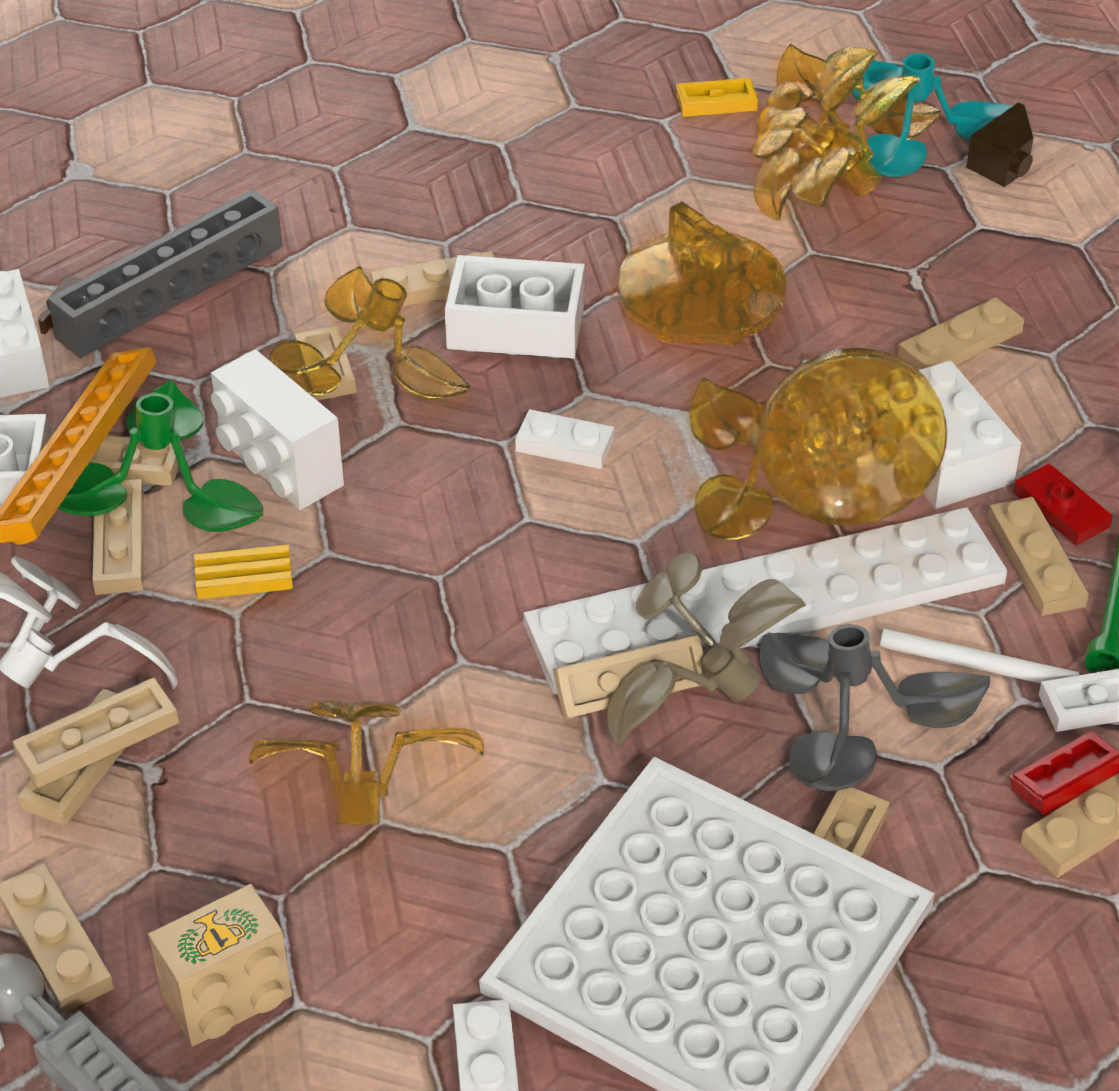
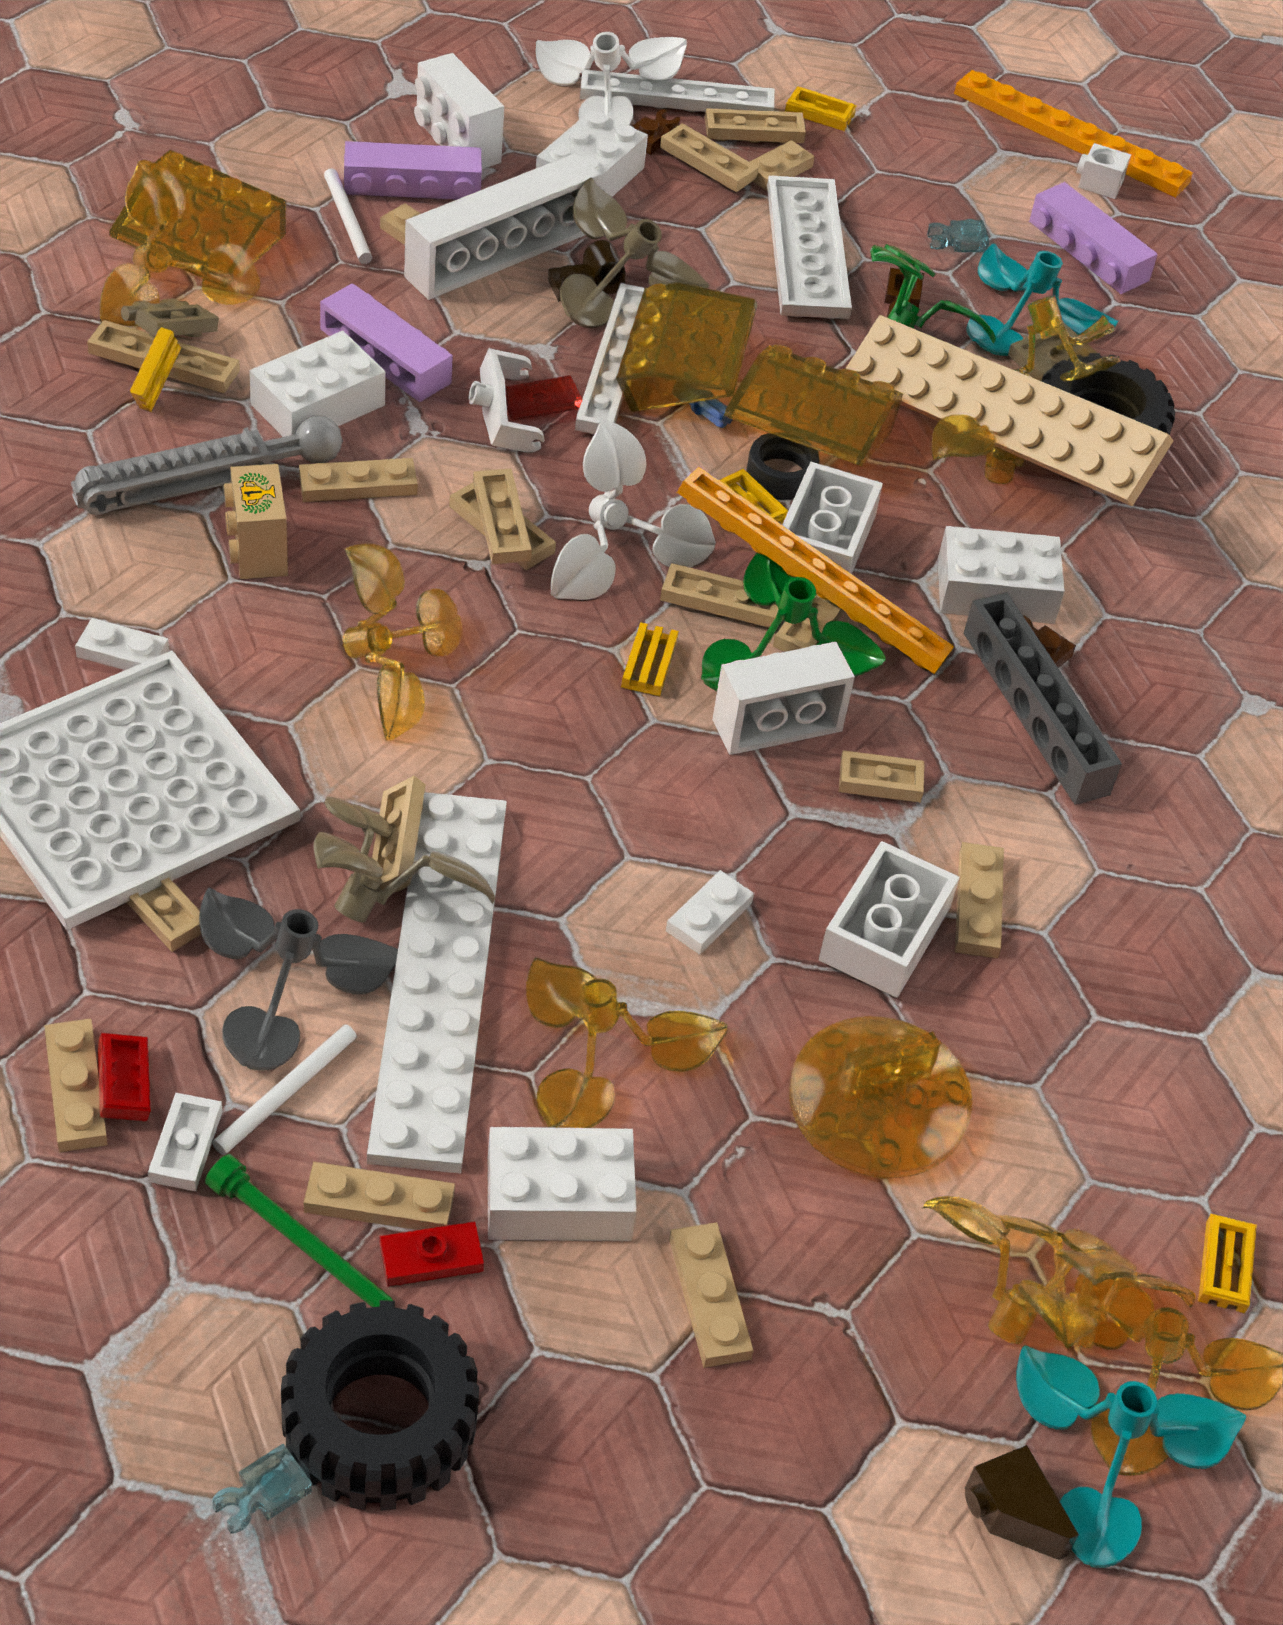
camera: 105 degrees right, 5 degrees up
clear yellow plant [268,266,471,399] -> none
clear yellow bracket [757,348,947,525] -> none

